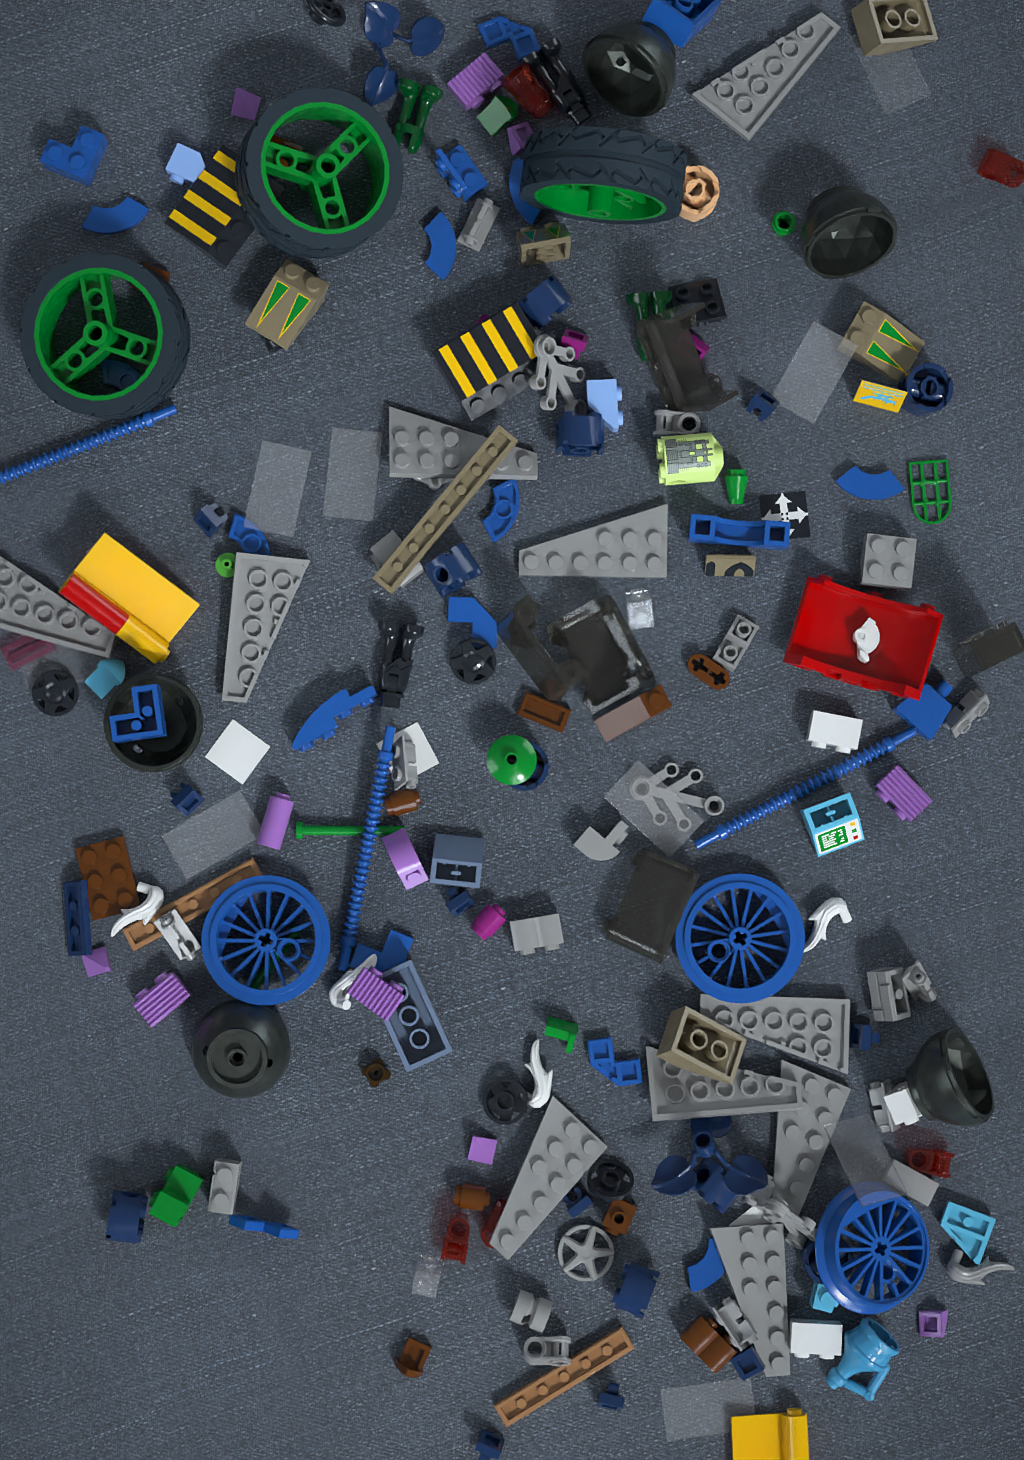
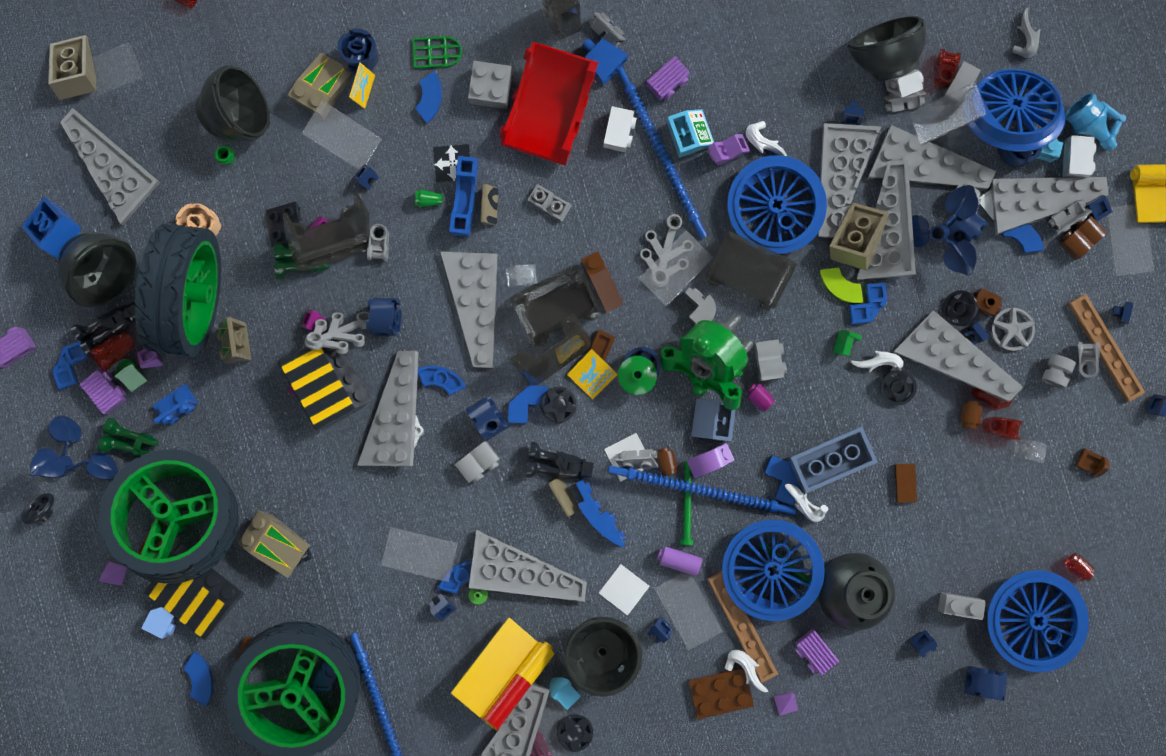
camera: 85 degrees left, 0 degrees up
blue brick [40,125,109,187] -> none
dark blue tile [63,880,92,956] -> none
blue brick [109,684,167,743] -> none
green brick [148,1163,205,1228] -> none
hinge [154,908,201,961] -> none
blue tile [228,1214,299,1239] -> none
clear piece [323,427,383,521] -> none
medium lavender brick [346,966,405,1021] -> none
dark brown plate [361,1058,391,1088] -> none
dark tan plate [372,425,518,595] -> none
blue tile [424,211,456,281] -> none
dark blue tile [445,886,475,917] -> none
light grey hinge [457,198,500,252] -> none
medium lavender slope [468,1135,497,1165] -> none
blue tile [509,157,542,225] -> none
dark blue brick [518,274,572,330] -> none
light blue slope [586,379,623,432] -> none
dark blue brick [611,1261,660,1319] -> none
yellowish green cylinder [656,433,724,485] -> none
reddish brown beam [687,654,730,690] -> none
light grey plant [755,1196,817,1250] -> none
white piece [853,617,880,663] -> none
light grey brick [867,967,911,1021] -> none
light grey hinge [901,960,937,1002] -> none
medium lavender slope [918,1310,948,1338] -> none
medium azure wing [939,1200,996,1265] -> none
none -> dark tan slope [548,477,580,517]
none -> yellow sticker [567,349,618,399]
none -> green piece [661,313,753,410]
none -> medium lavender brick [708,134,750,166]
none -> lime tile [819,268,863,304]
none -> reddish brown tile [894,463,917,503]
none -> dark blue tile [909,630,938,658]
none -> blue piece [987,570,1089,672]
none -> clear red brick [1064,553,1095,582]

